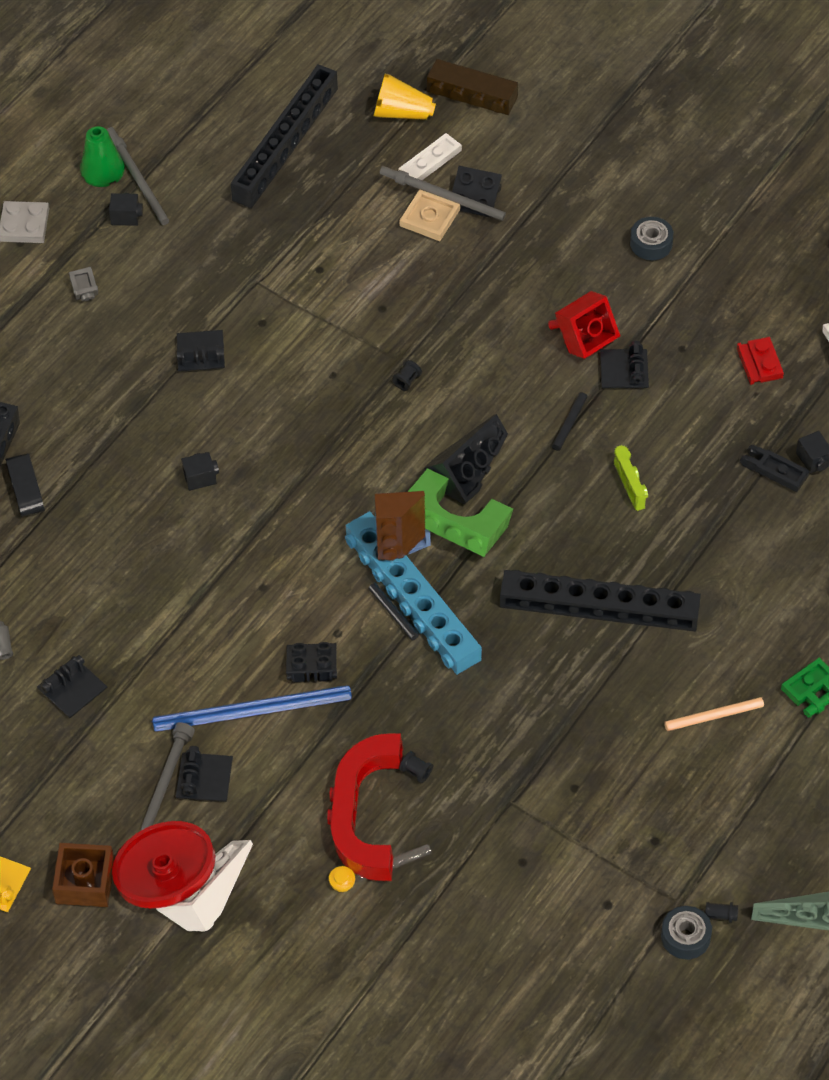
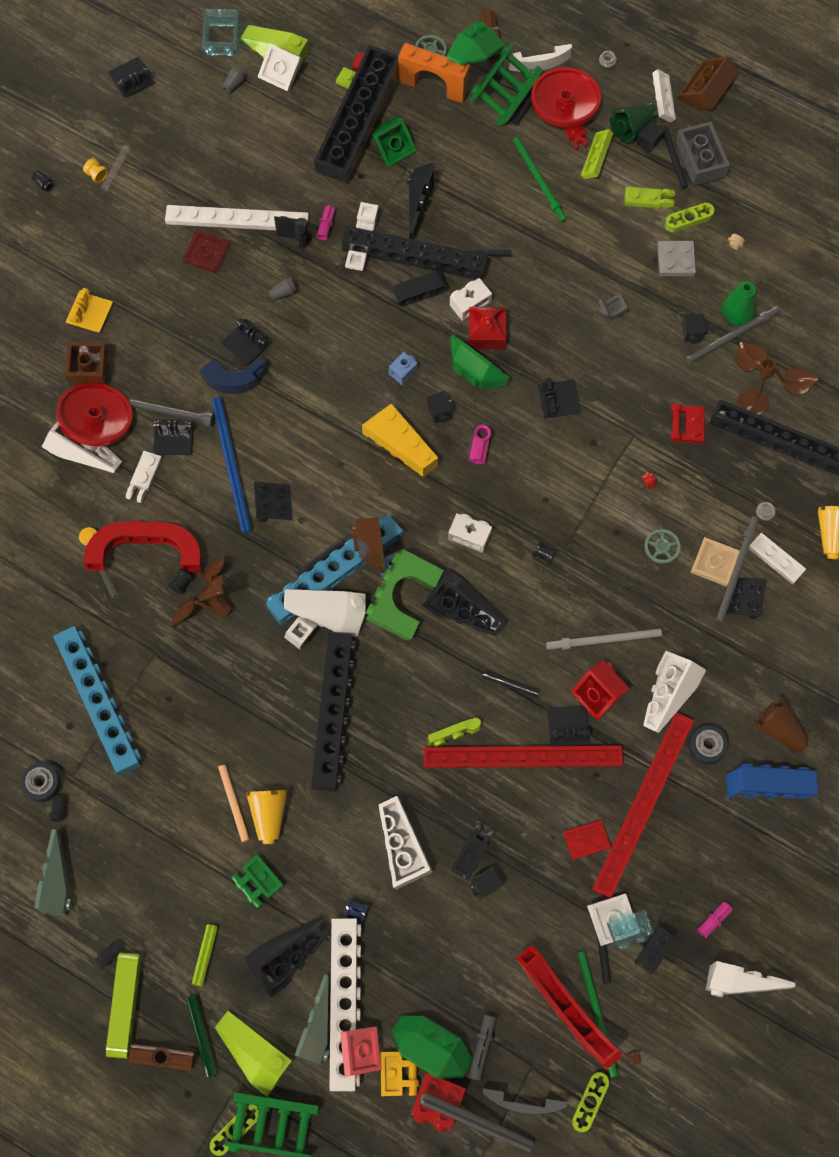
camera: 85 degrees right, 15 degrees up
none -> dark azure brick [53,626,142,777]
none -> white hinge [126,451,162,503]
none -> reddish brown plant [172,556,232,627]
none -> dark blue arch [200,357,267,394]
none -> yellow cone [246,790,287,844]
none -> white wedge [284,589,365,637]
none -> white slope [284,616,318,649]
none -> yellow wedge [362,404,438,477]
none -> white wedge [379,796,433,890]
none -> medium blue brick [389,352,417,386]
none -> red plate [424,746,623,768]
none -> white brick [448,513,492,553]
none -> white brick [450,278,492,321]
none -> green wedge [450,334,510,389]
none -> red piece [469,307,506,350]
none -> dark pink piece [469,425,491,465]
none -> light grey bar [546,629,662,650]
none -> red plate [592,712,694,899]
none -> red plate [641,471,657,489]
none -> white wedge [643,651,706,733]
none -> sand green wheel [644,529,680,564]
none -> red plate [671,404,705,444]
none -> blue wedge [726,764,818,799]
none -> tan plate [727,234,745,250]
none -> reddish brown plant [736,340,818,415]
none -> reddish brown cone [754,697,809,752]
none -> light grey plate [756,502,775,521]

